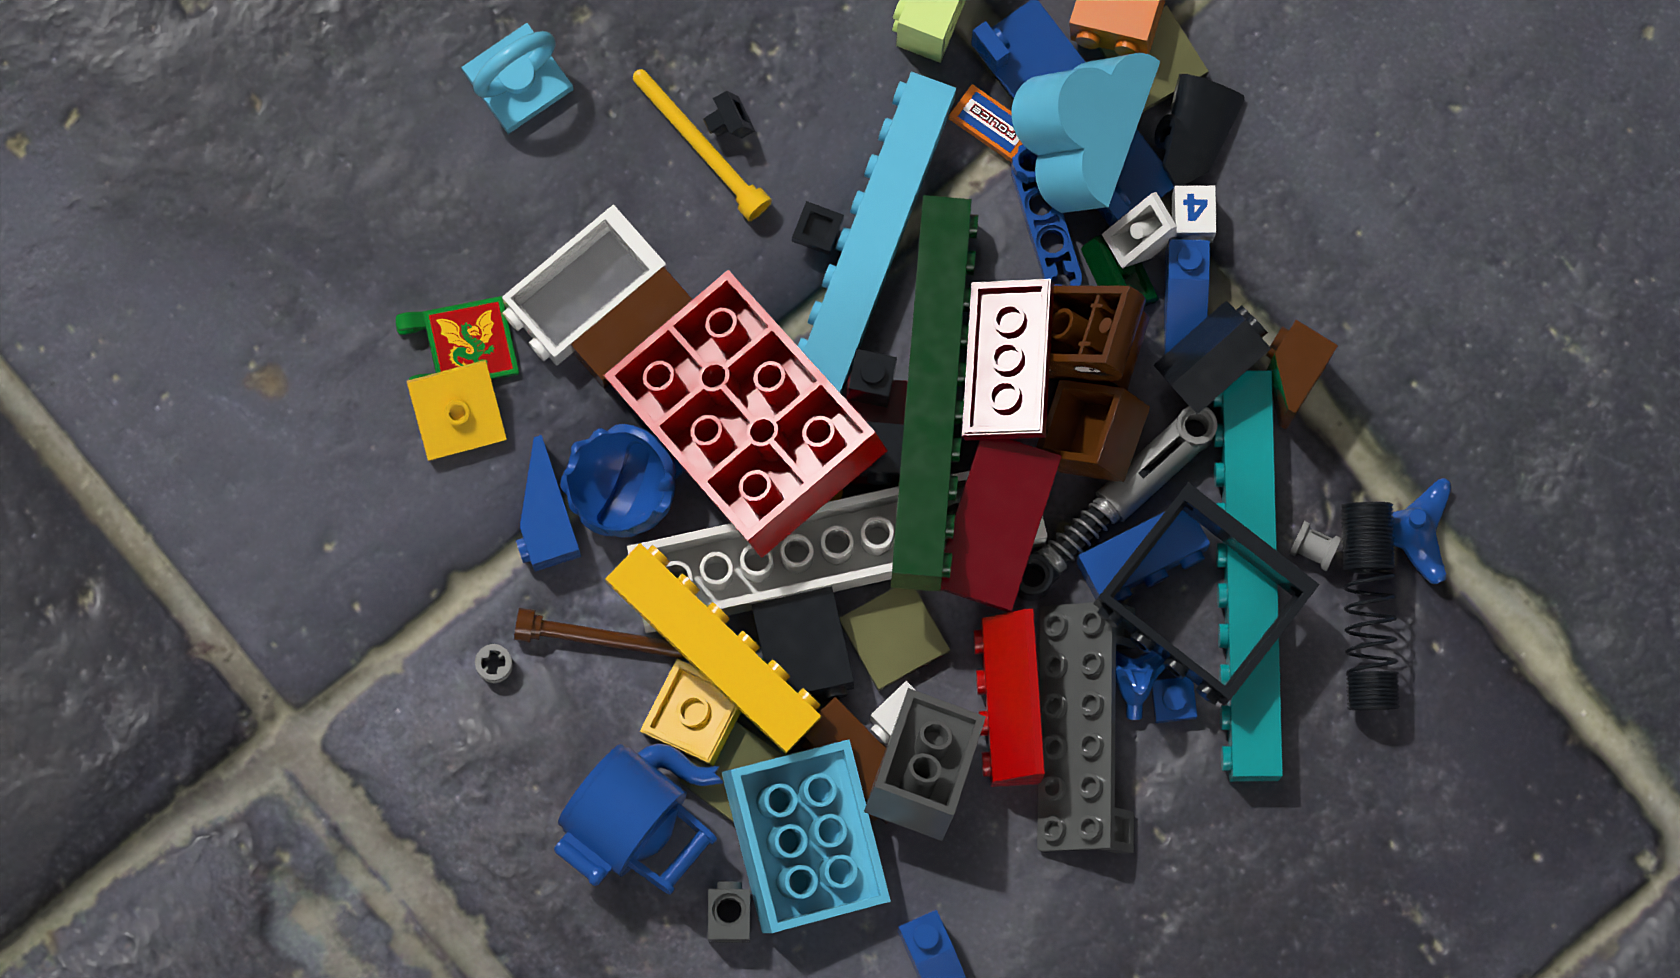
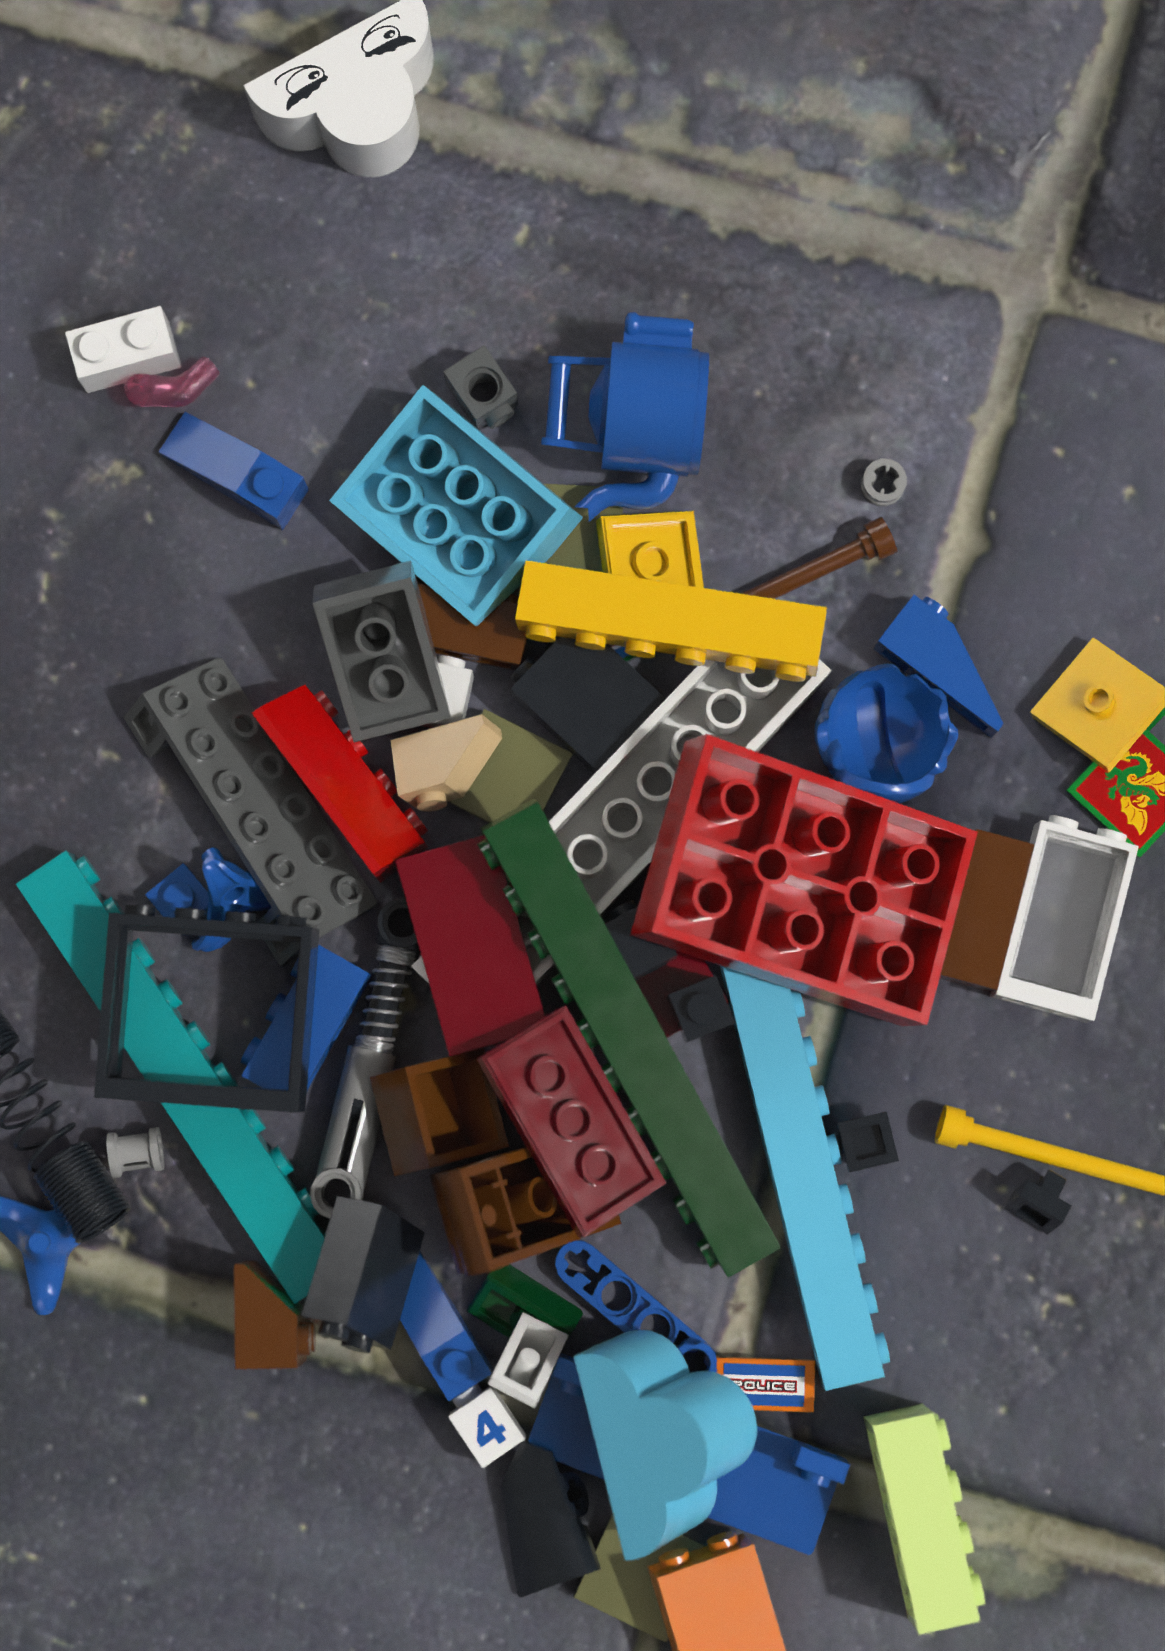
camera: 150 degrees right, 5 degrees up
none -> tan slope [390,714,502,811]

